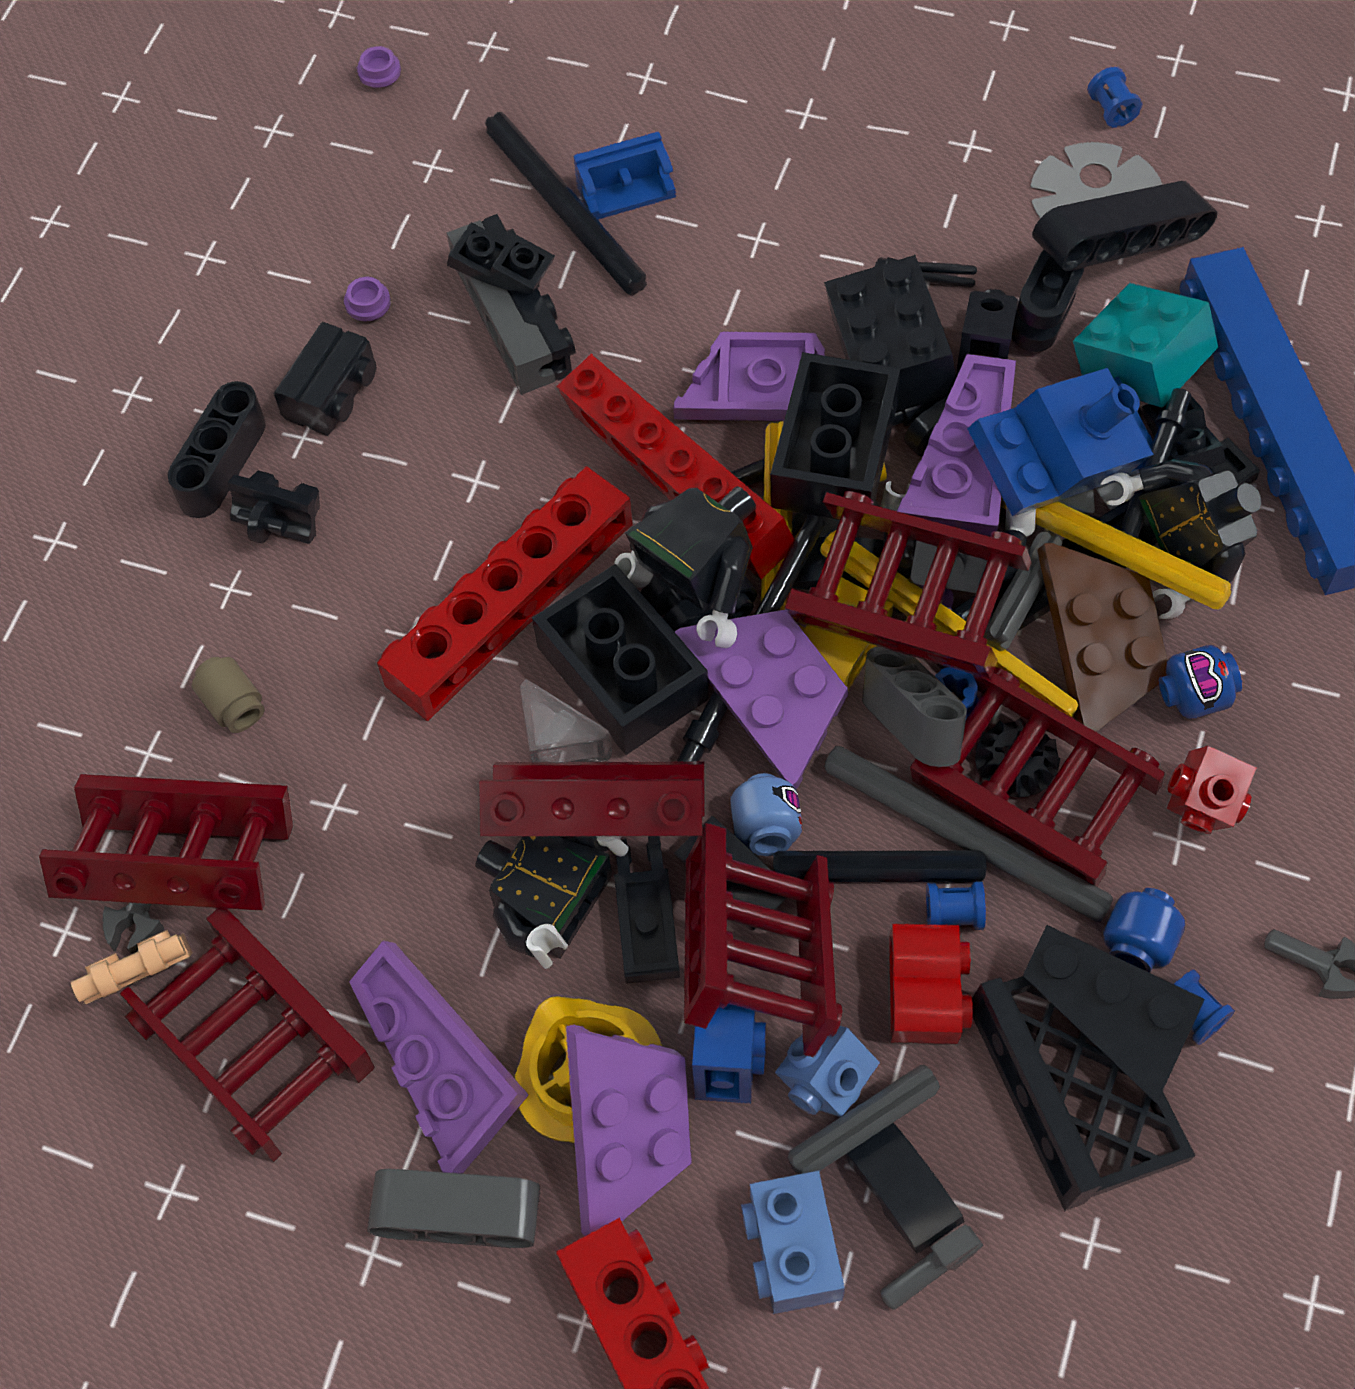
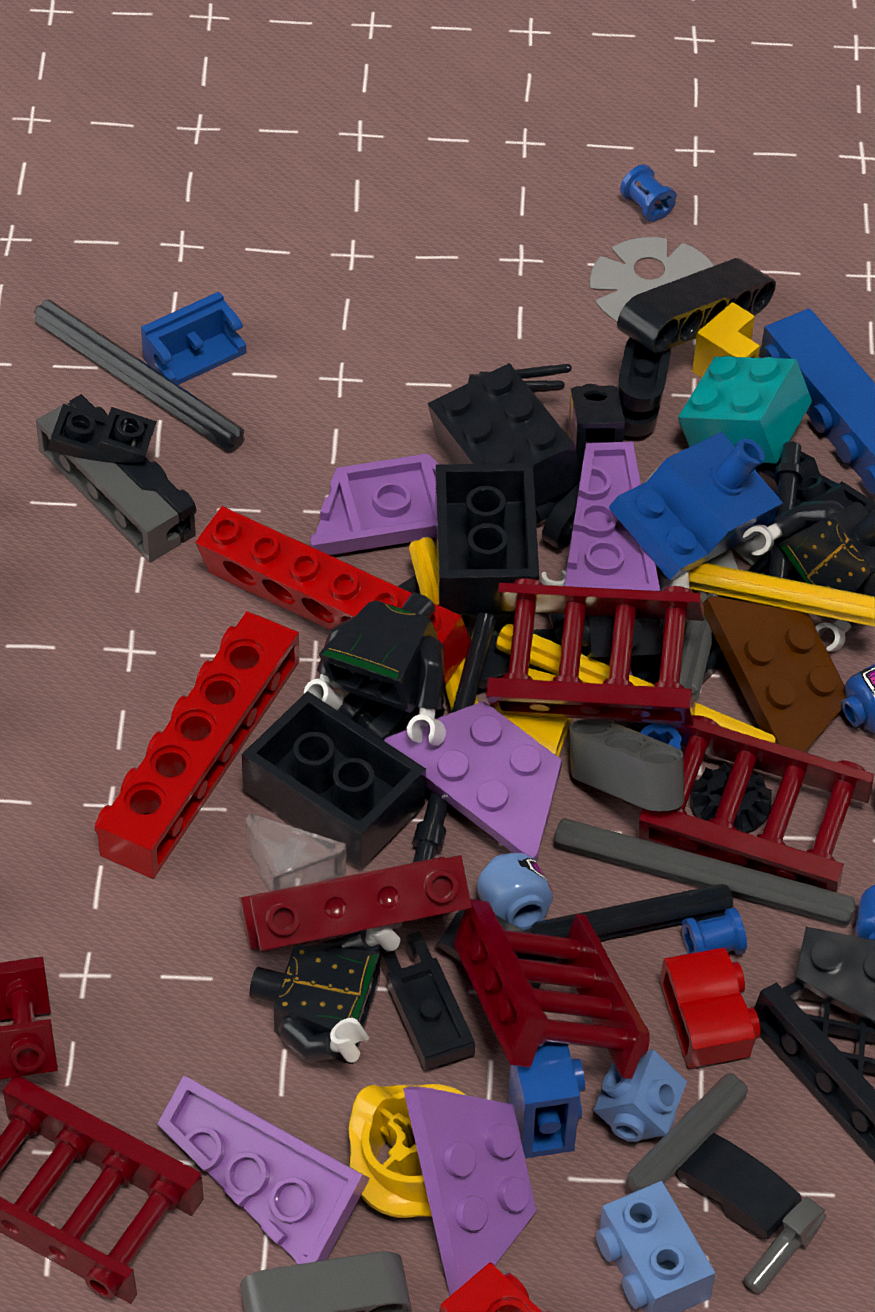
camera: 20 degrees left, 10 degrees down
none -> yellow piece [692,302,760,378]

